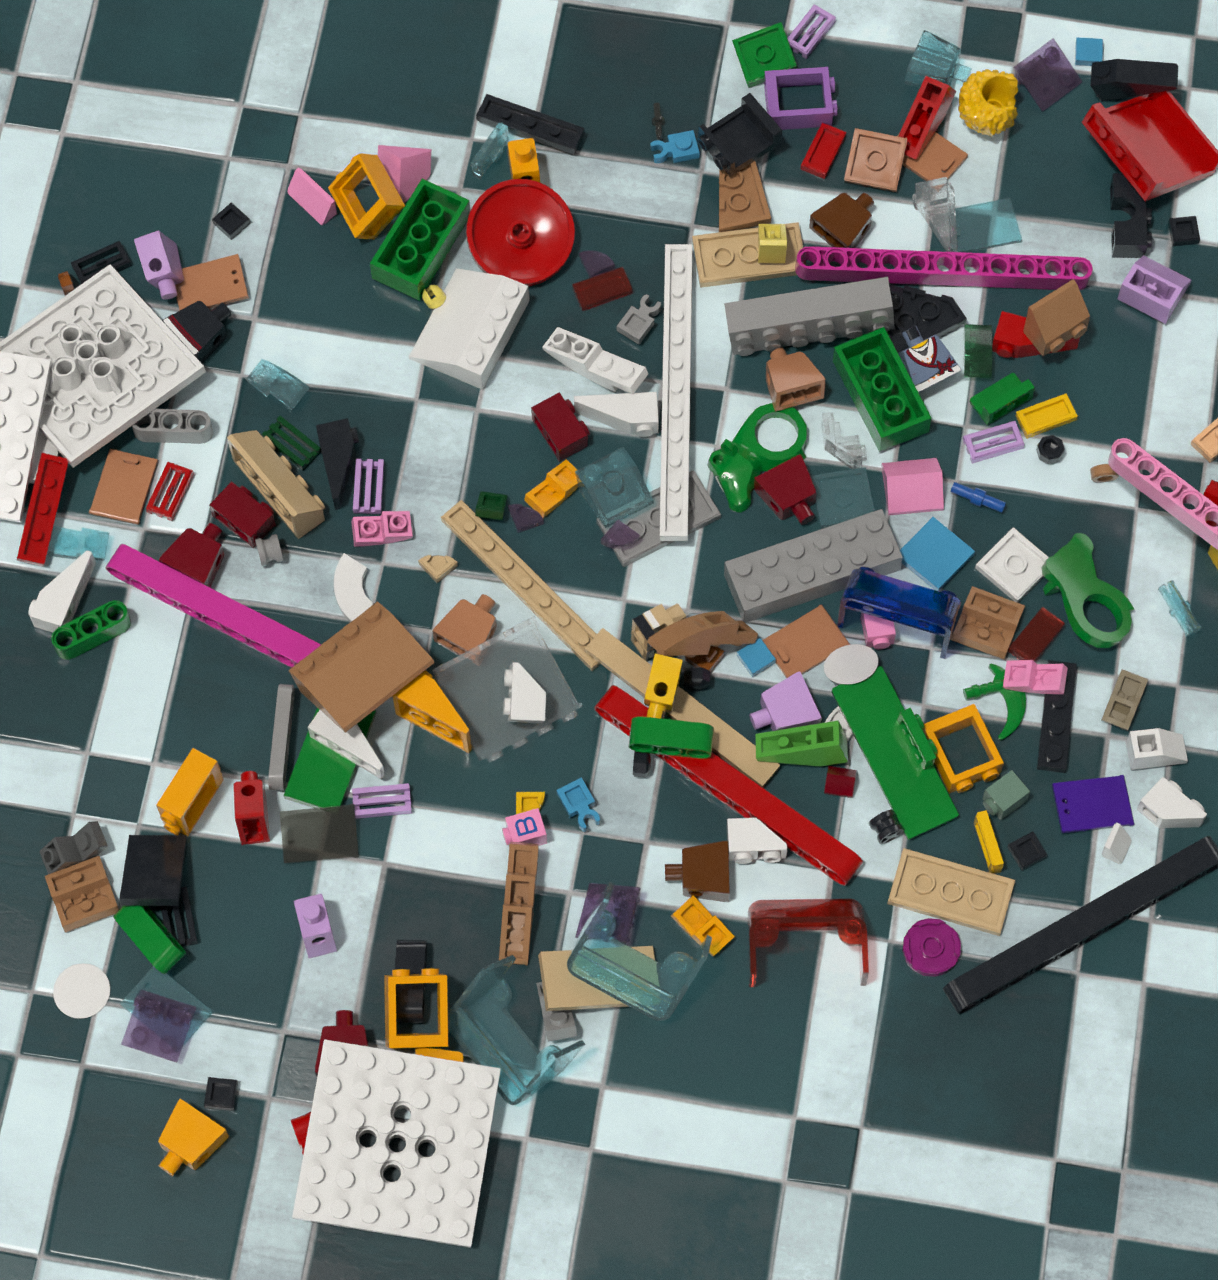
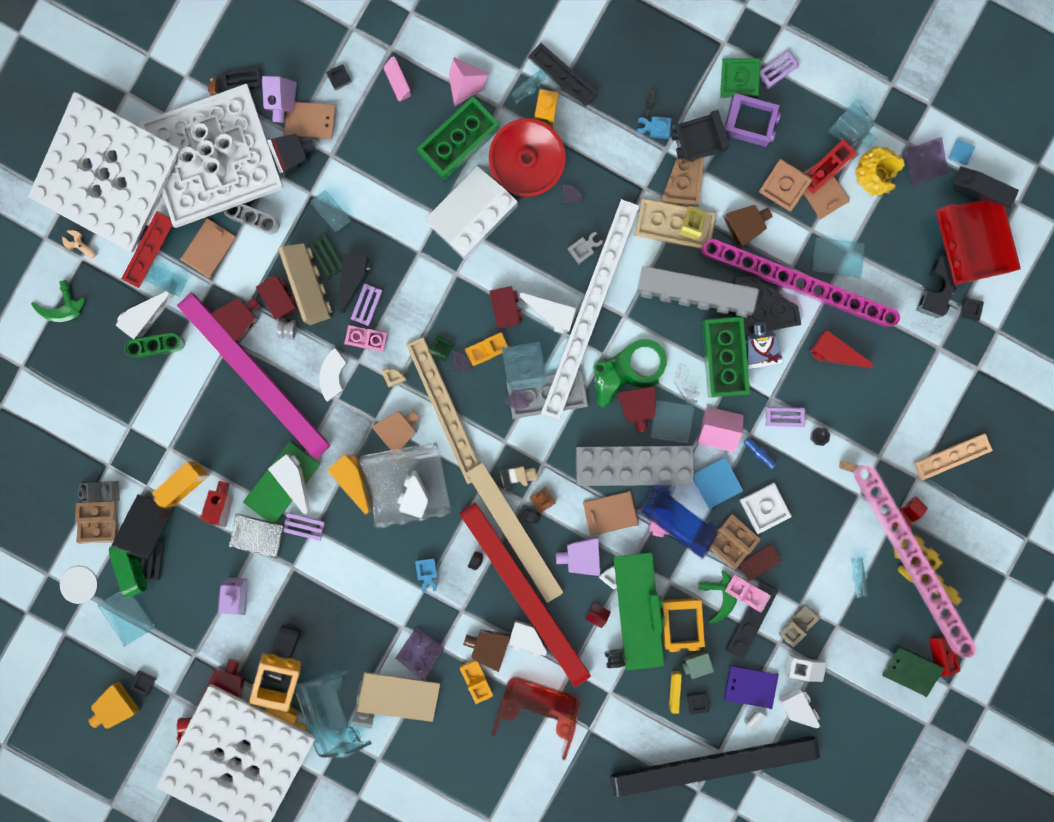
camera: 15 degrees right, 20 degrees up
clear purple hinge [121,990,197,1063] -> none
red tile [146,462,194,521] -> none
light grey beam [268,684,295,790] -> none
medium nougat slope [288,601,435,733] -> none
light orange window [328,153,405,239] -> none
light yellow hinge [422,285,446,309] -> none
medium nougat slope [499,842,539,965] -> none
bright pink brick [502,808,547,846] -> none
yellow tile [516,792,545,814] -> none
white slope [542,327,648,394] -> none
clear light blue windscreen [567,881,712,1021] -> none
clear red tile [572,267,633,311] -> none
green beam [628,717,714,759] -> none
yellow torso [644,654,683,719] -> none
medium nougat slope [647,611,758,657] -> none
dark azure tile [737,638,776,677] -> none
bright green slope [756,720,848,767] -> none
nougat torso [766,348,825,411] -> none
red tile [801,123,847,179] -> none
white sticker [824,644,878,684] -> none
tan tile [887,848,1015,936] -> none
magenta tile [902,918,961,977] -> none
clear slope [912,177,958,252] -> none
clear green slope [963,324,992,378] -> none
green panel [969,373,1035,426] -> none
yellow tile [1015,393,1078,439] -> none
medium nougat slope [1023,279,1090,356] -> none
green animal [1041,533,1134,648] -> none
lavender slope [1118,255,1191,324] -> none

